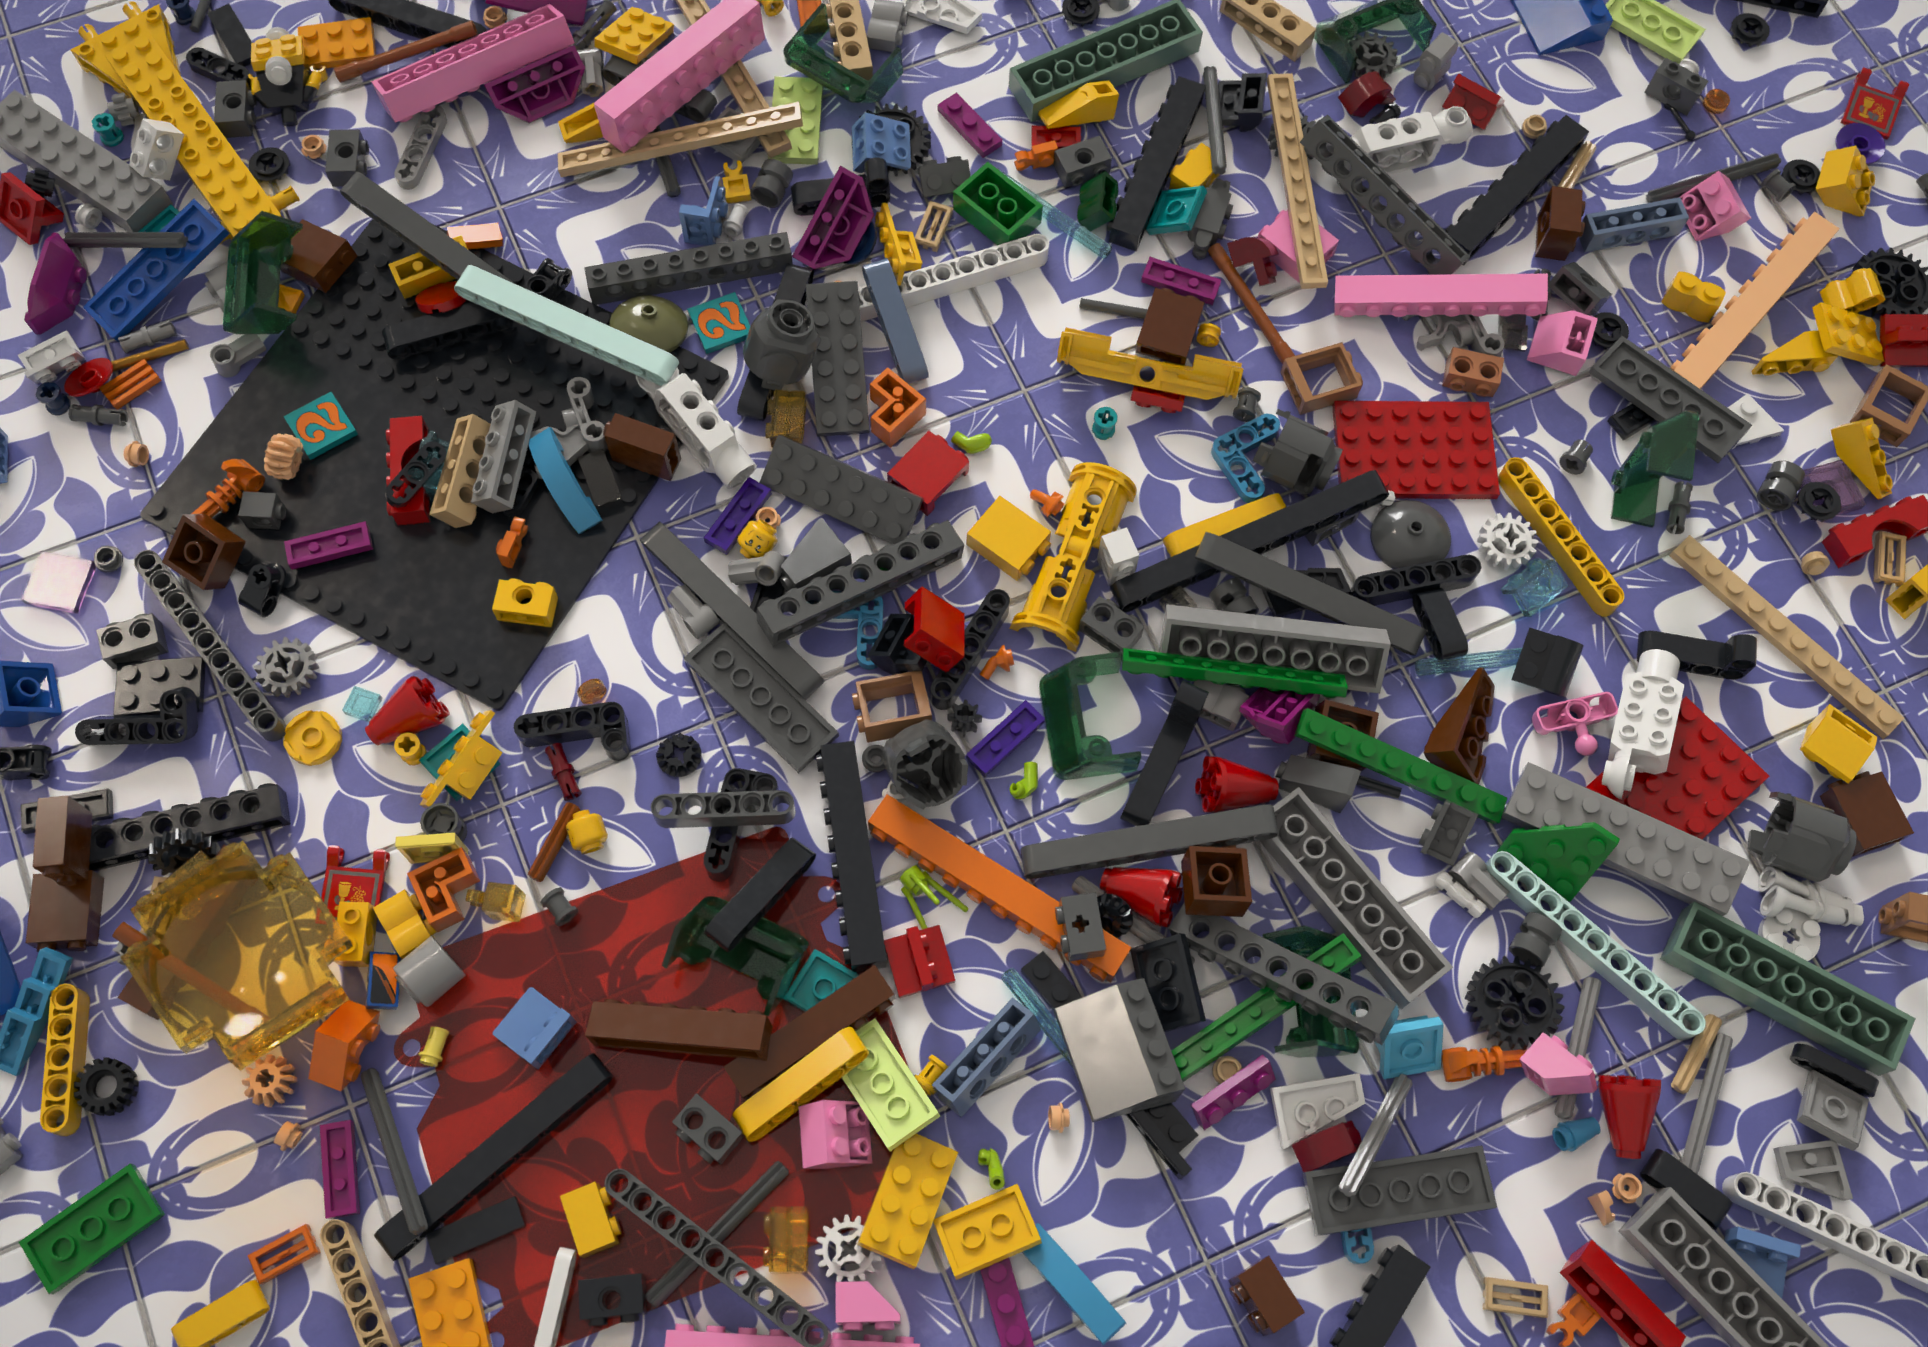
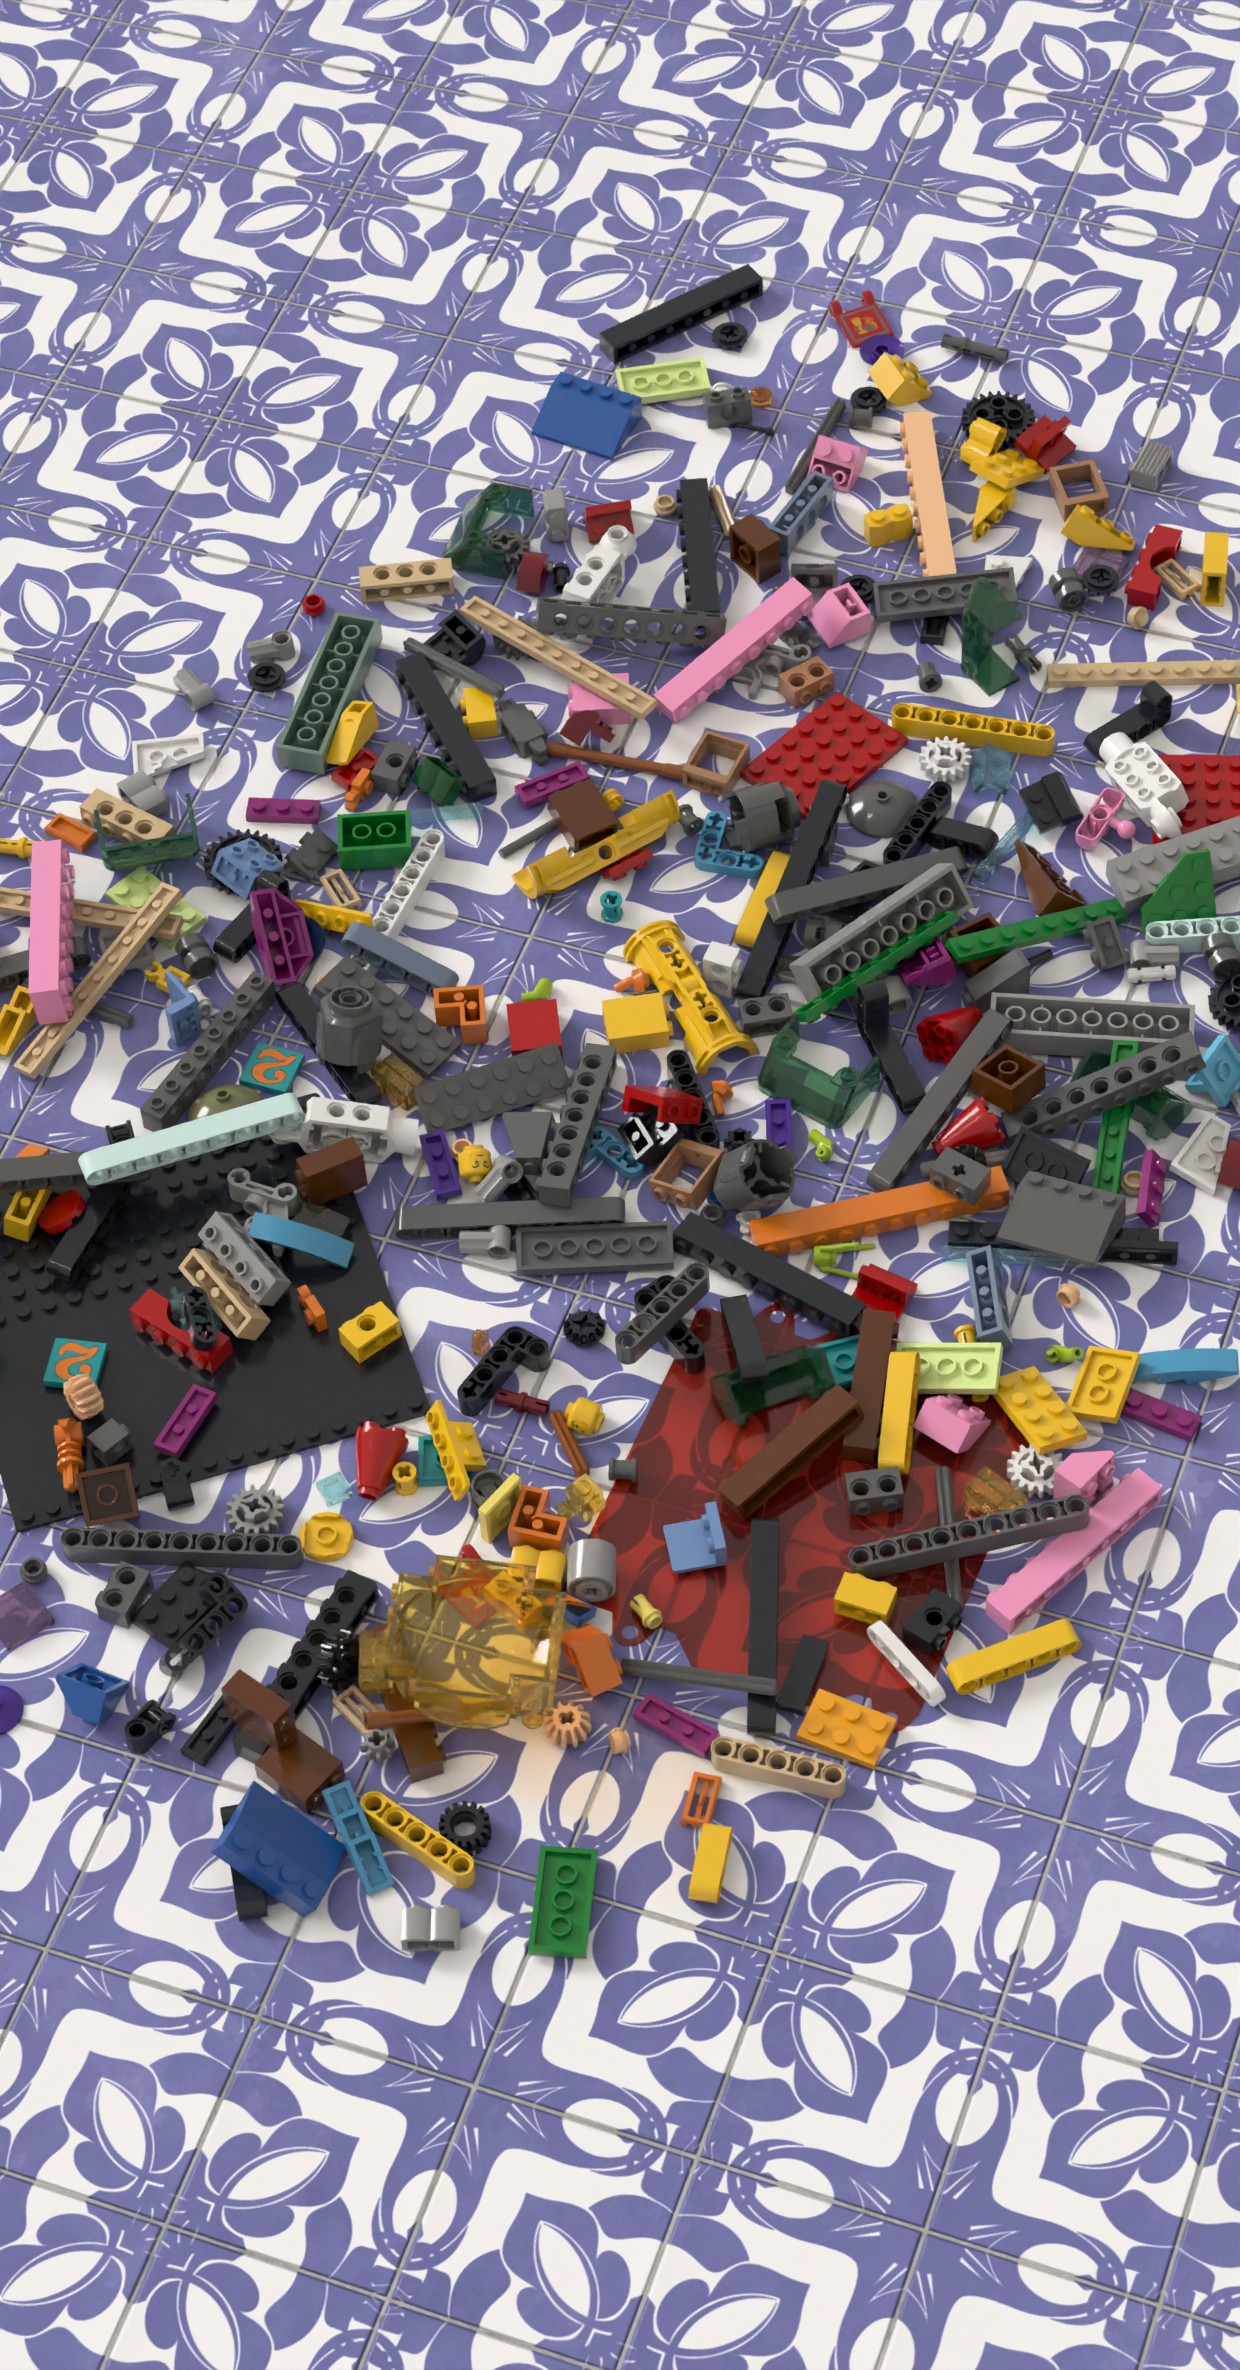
camera: 40 degrees left, 15 degrees down
teal tile [1146,185,1208,235] -> none

